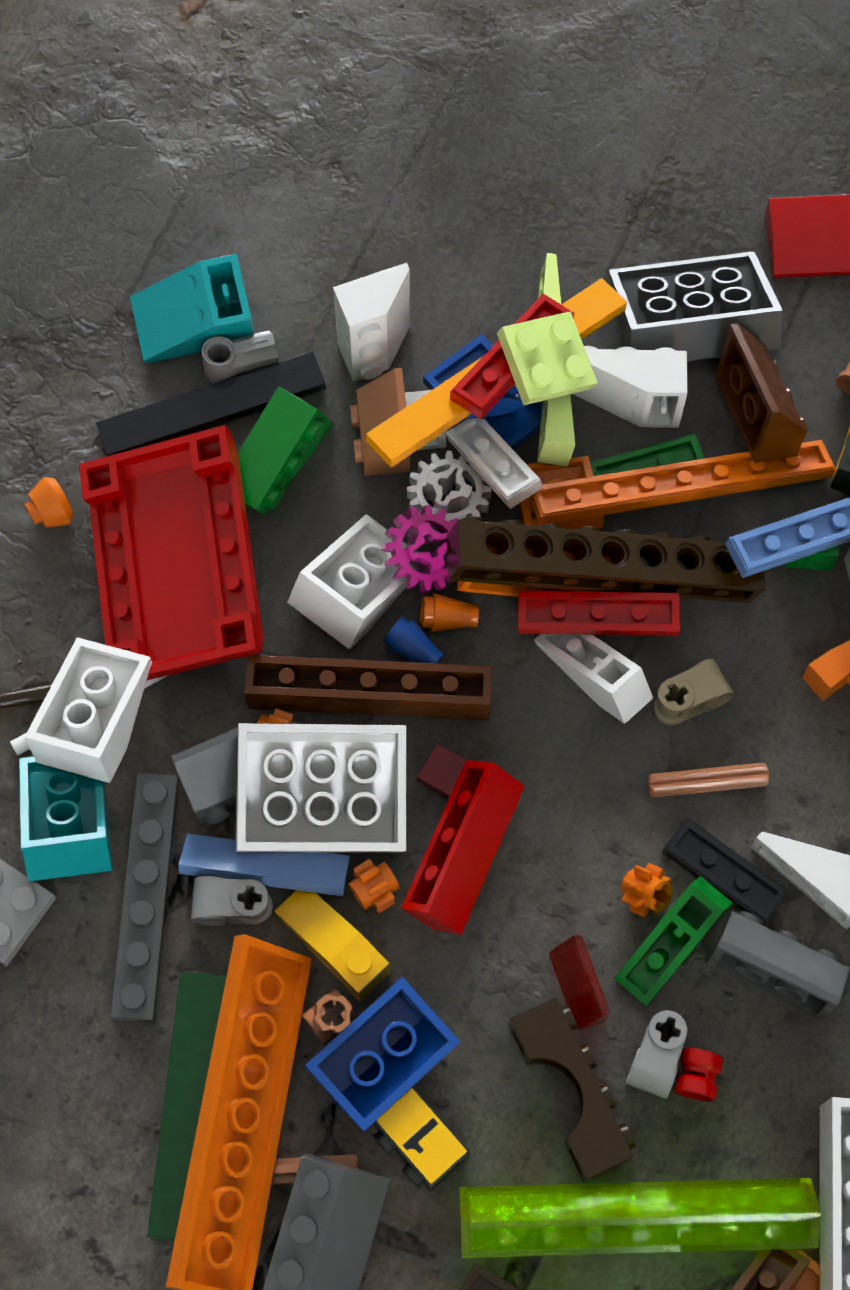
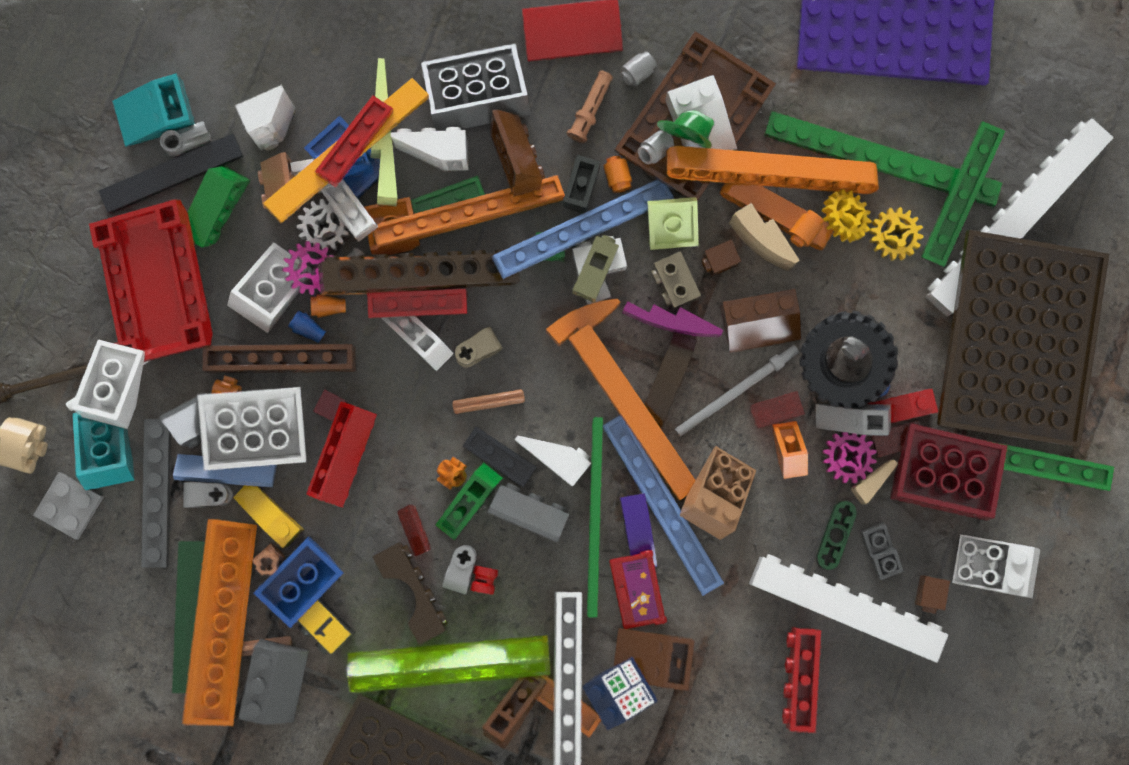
camera: 10 degrees left, 15 degrees up
orange cone [24,477,74,528] -> none
orange gear [348,859,400,913] -> none
yellowish green plate [497,311,598,405] -> none

